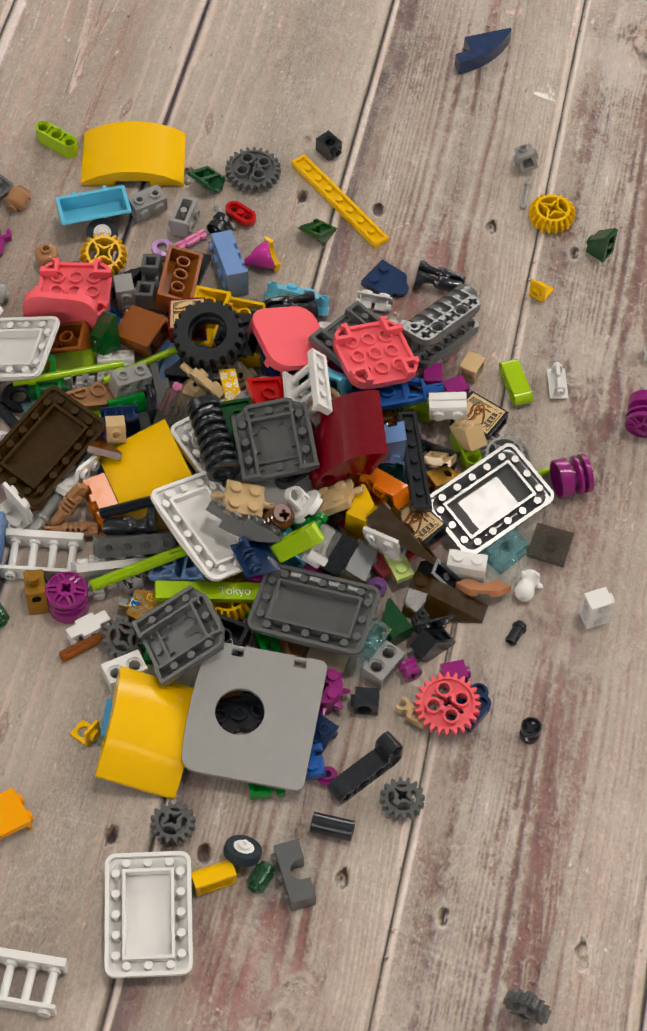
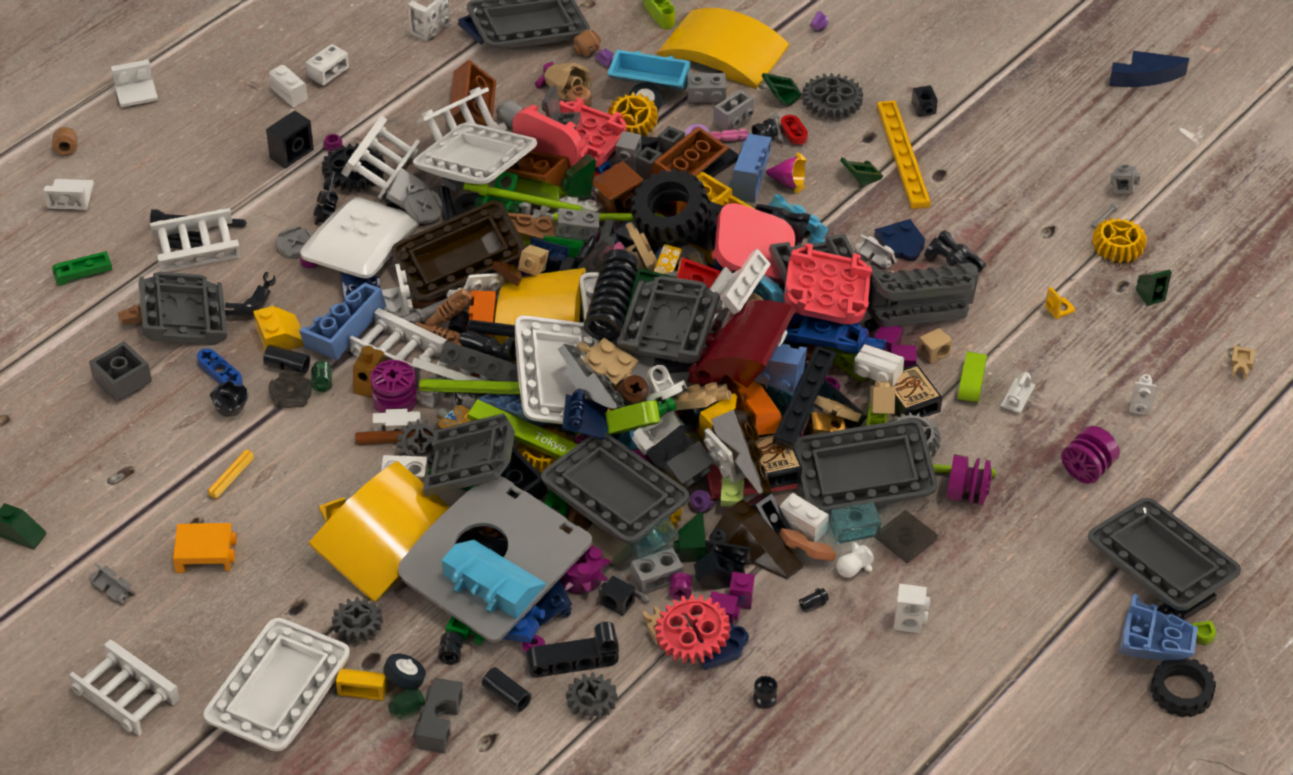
camera: 30 degrees right, 10 degrees down
none -> black wheel [438,632,463,665]
none -> medium azure piece [441,540,546,619]
none -> black wheel [447,311,469,334]
none -> dark grey bracket [541,86,581,129]
none -> tan cone [544,63,592,101]
none -> medium lavender plate [595,48,614,68]
none -> light grey hinge [614,573,650,603]
none -> magenta brick [729,572,755,609]
none -> medium lavender plate [810,11,829,31]

